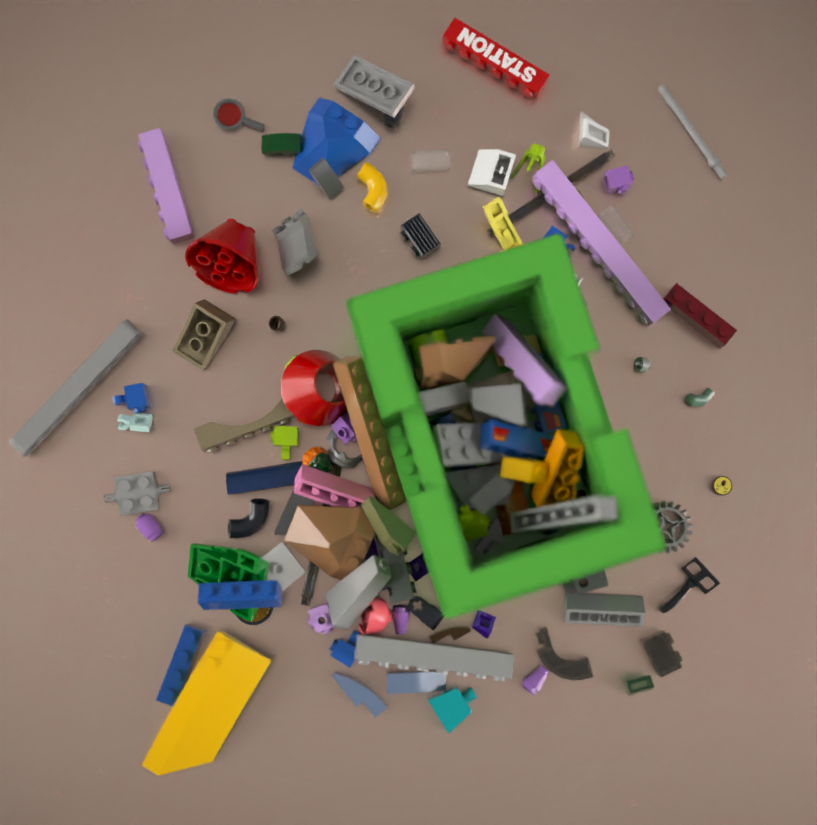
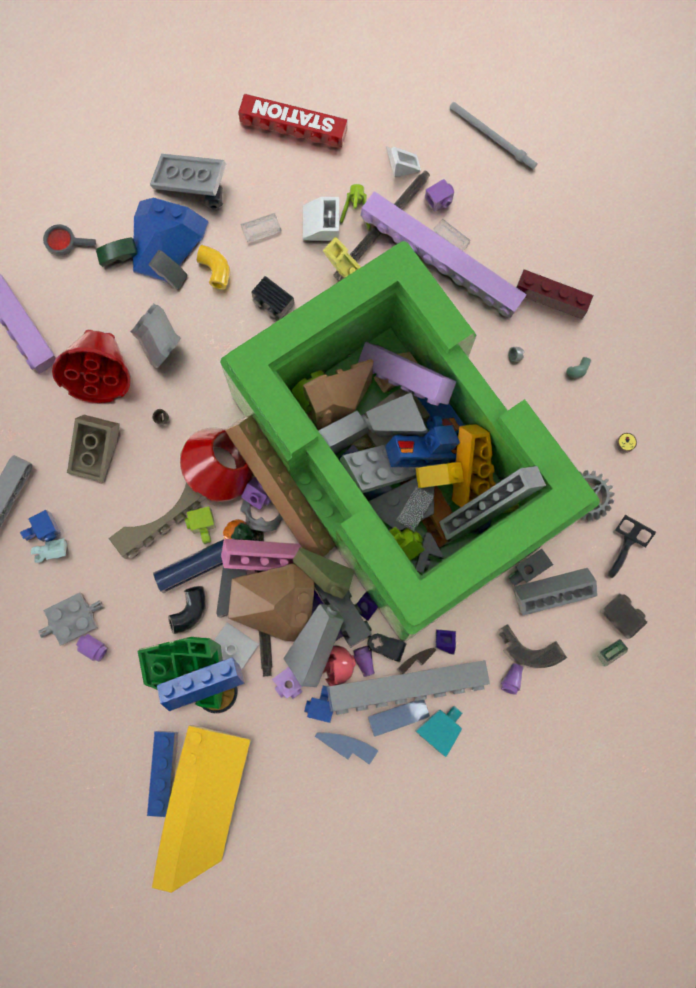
camera: 20 degrees left, 5 degrees down
none -> blue brick [423,416,460,455]

